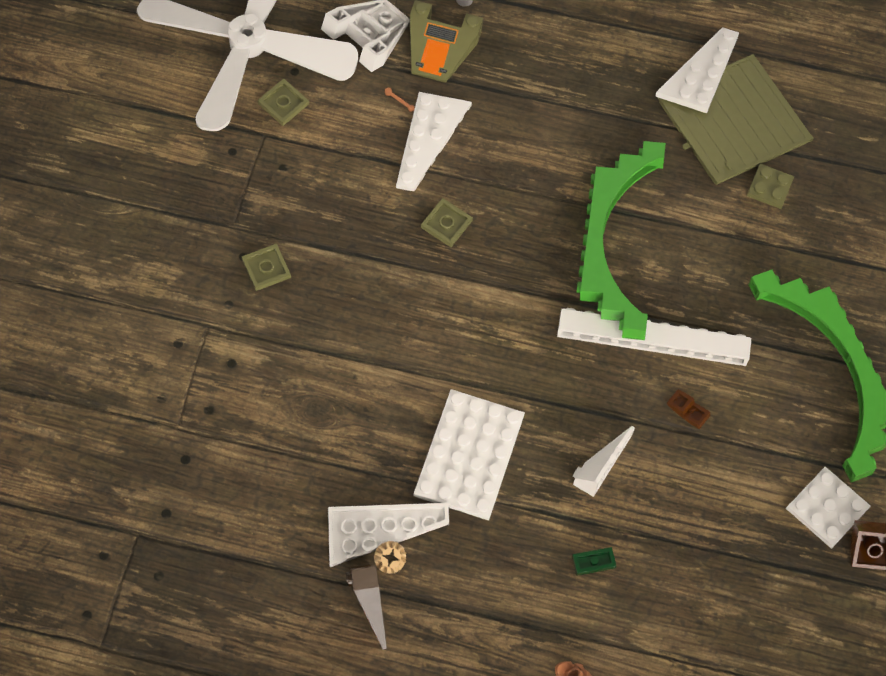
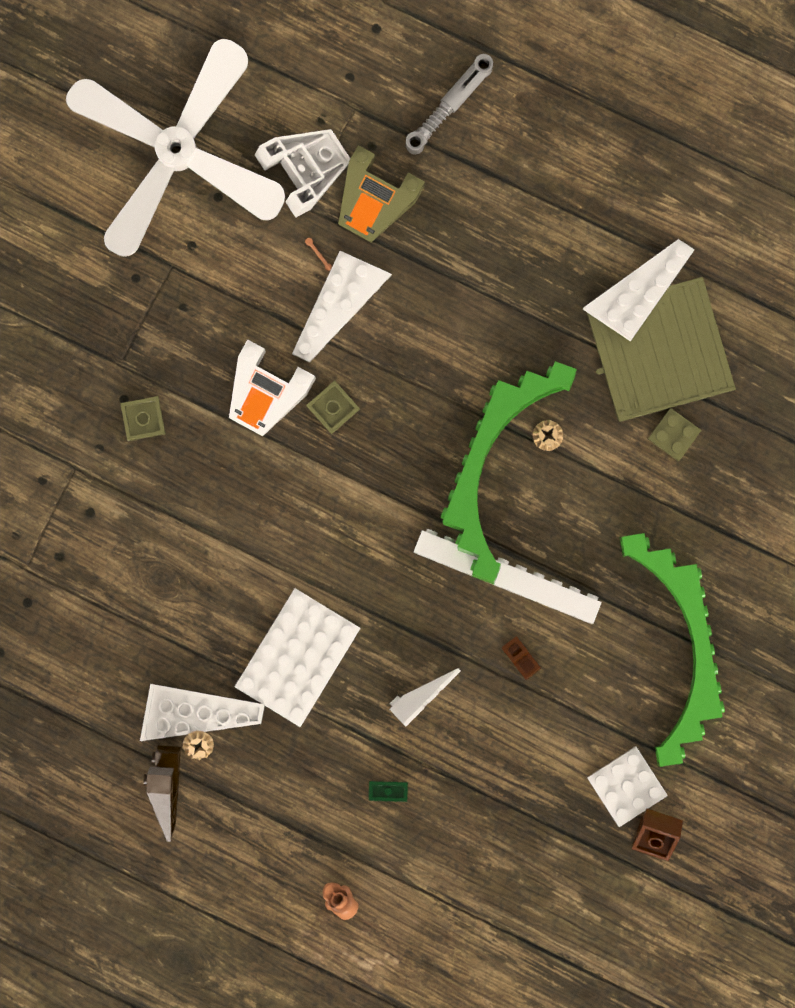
camera: 20 degrees right, 20 degrees up
olive plate [258,79,309,126] -> none
none -> white wedge [229,340,316,436]
none -> tan gear [533,420,563,451]

